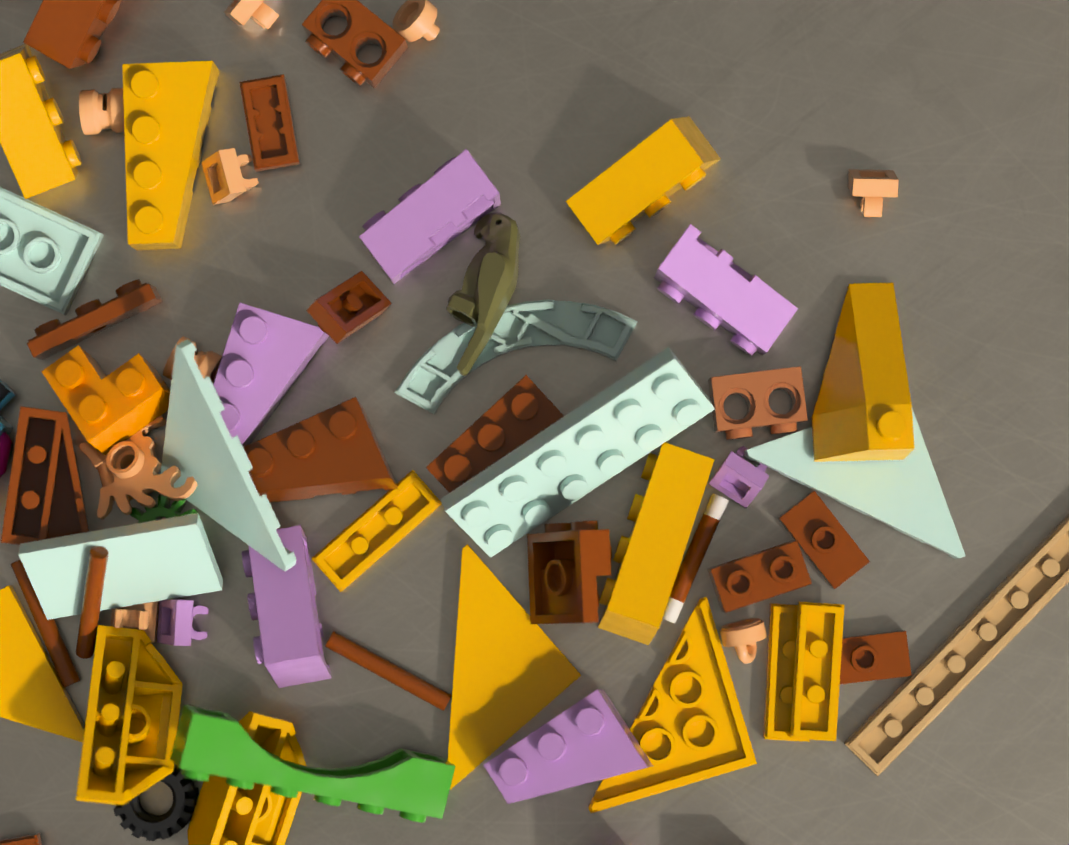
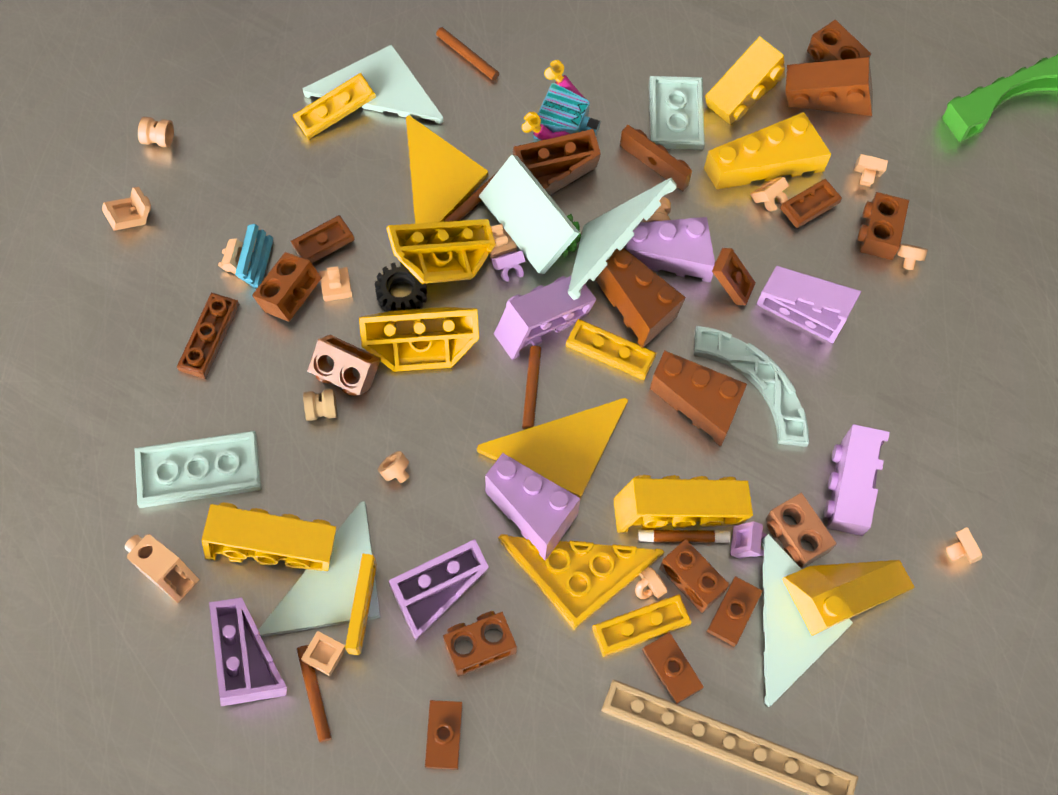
camera: 60 degrees right, 20 degrees down
light orange brick [41,345,170,455] -> none
dark orange bar [76,546,109,659] -> none
light nougat wheel [79,88,124,135] -> none
light nougat animal [79,415,198,519] -> none
bright green arch [170,704,456,823] -> none
light aqua plate [440,347,715,558] -> none
olive animal [446,213,520,376] -> none
dark orange plate [527,521,612,624] -> none
yellow wedge [565,116,721,245] -> none
yellow tile [790,601,844,741] -> none

